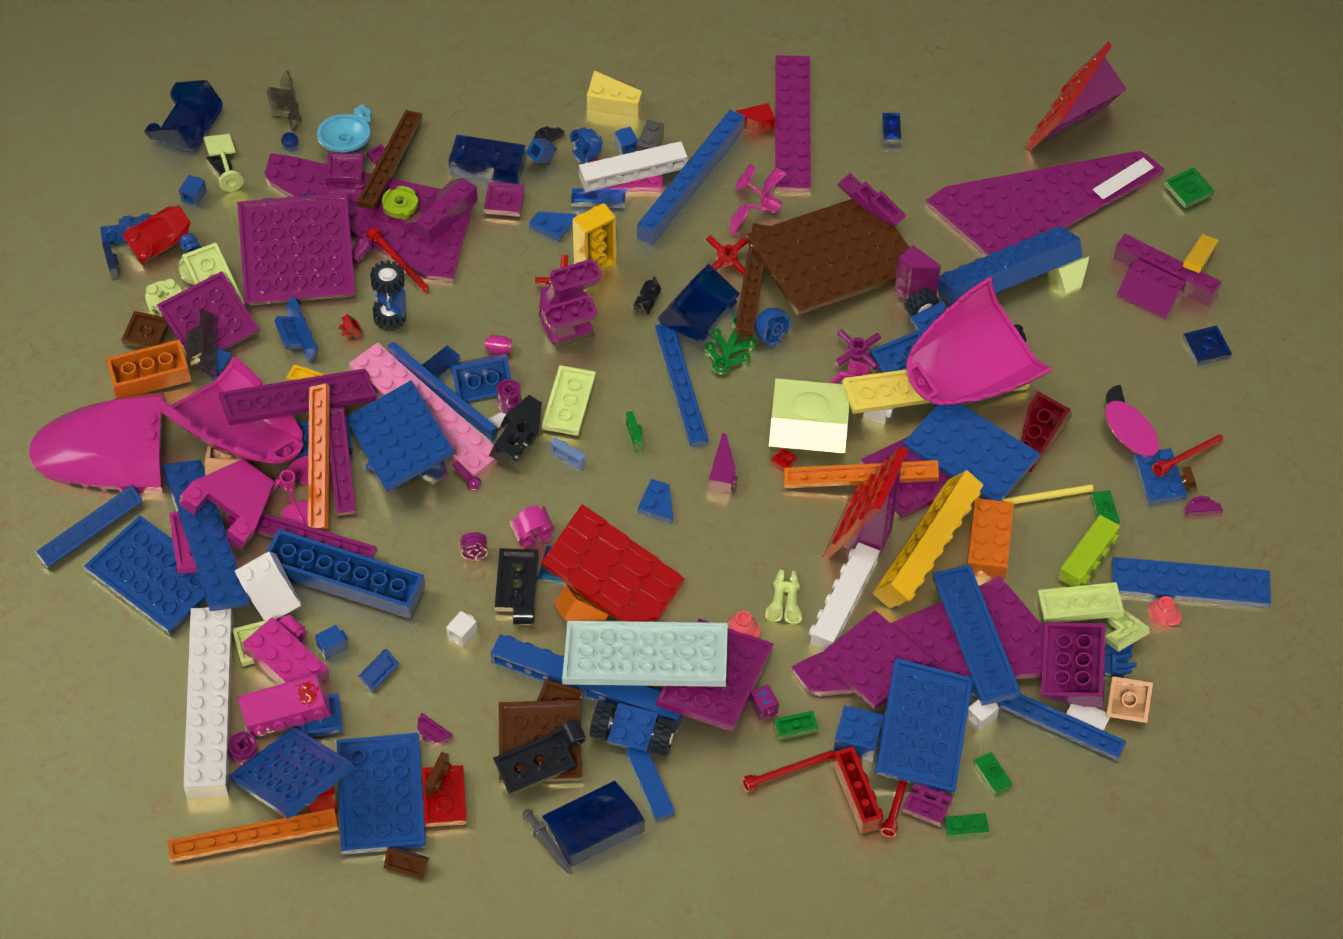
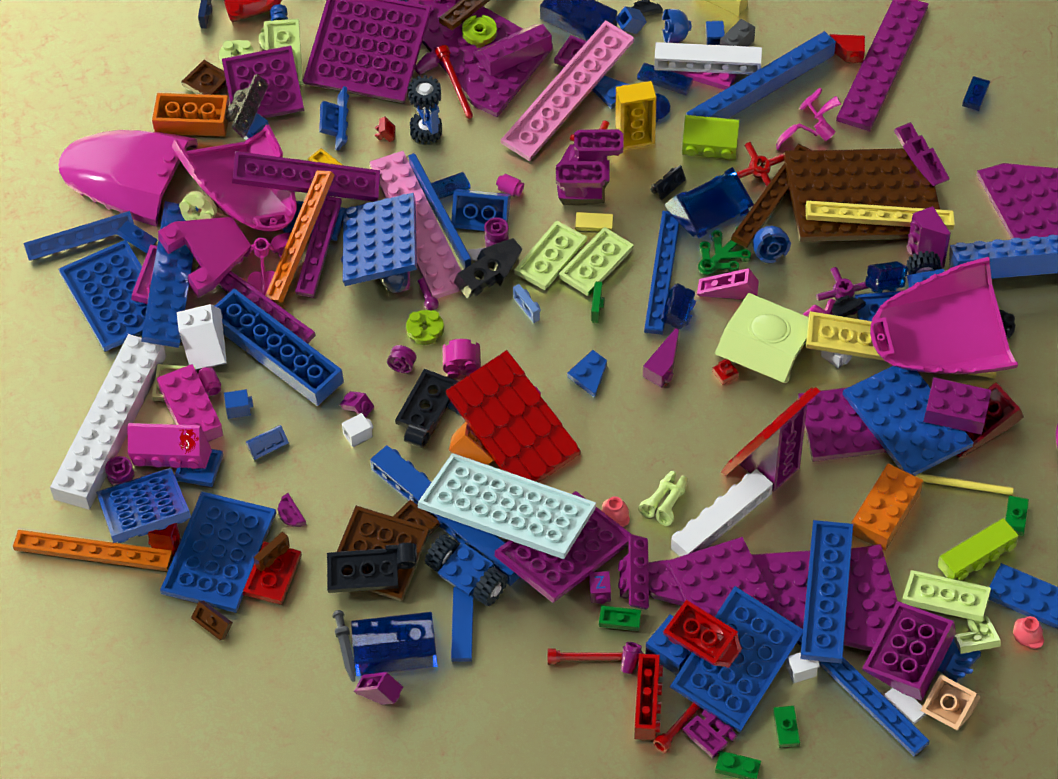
camera: 25 degrees right, 0 degrees up
orange plate [784,460,939,488] -> none
yellow brick [872,470,983,609] -> none
none -> blue plate [117,220,158,253]
none -> yellowish green plate [179,191,217,221]
none -> magenta bracket [339,391,374,418]
none -> magenta slope [353,672,403,705]
none -> lime plate [406,310,444,345]
none -> bright pink plate [501,20,634,161]
none -> yellowish green plate [559,227,634,296]
none -> light yellow tile [575,212,613,232]
none -> magenta bracket [618,534,649,610]
none -> magenta cone [621,642,643,674]
none -> clear blue brick [661,283,696,330]
none -> red slope [663,600,742,668]
none -> lime slope [682,115,739,160]
none -> dark pink slope [697,268,759,299]
none -> light yellow plate [805,201,954,230]
none -> black tile [832,295,866,317]
none -> clear blue brick [865,261,908,293]
none -> magenta brick [923,377,991,434]

